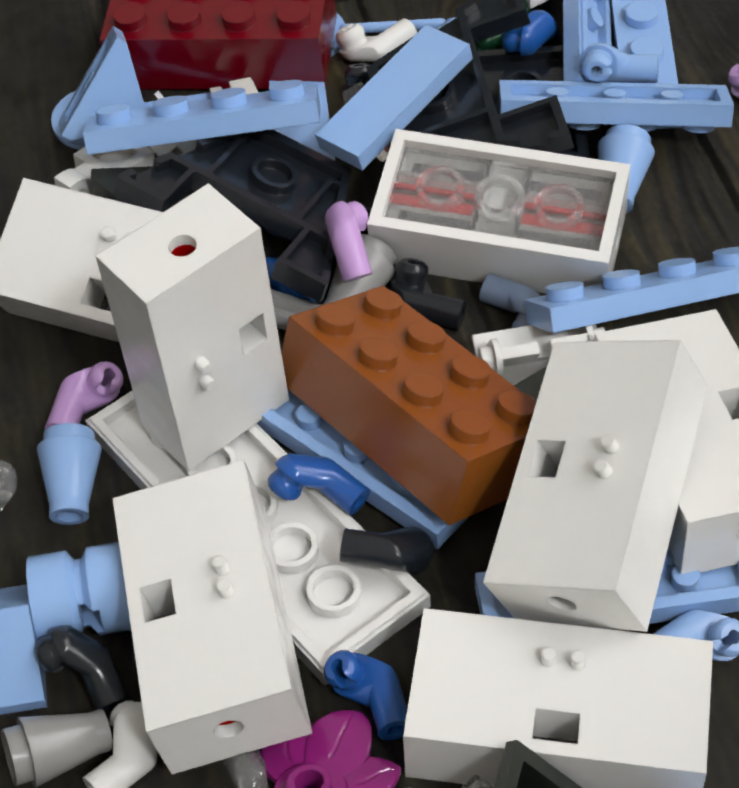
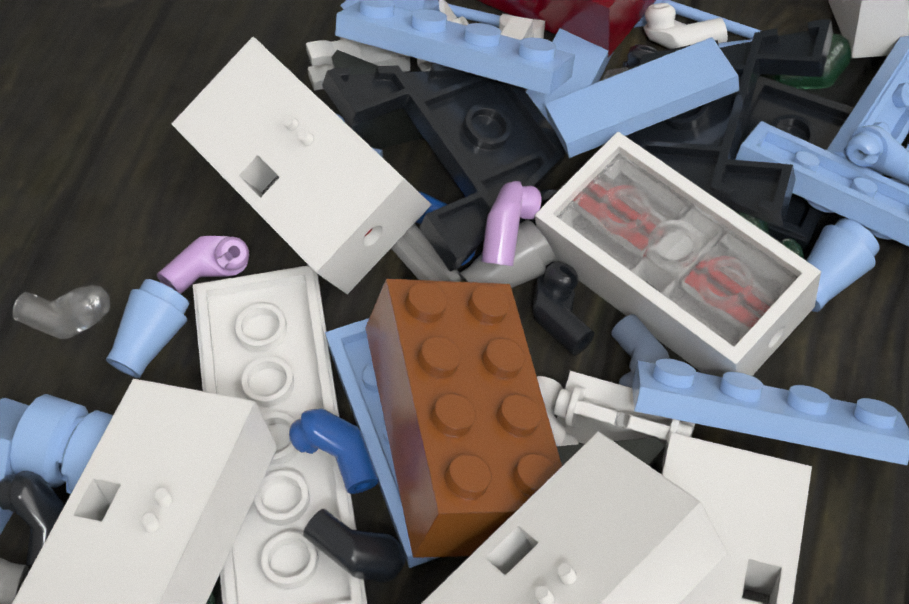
camera: 30 degrees right, 5 degrees up
white brick [96,183,289,471] -> none
blue arm [502,10,560,57] -> none

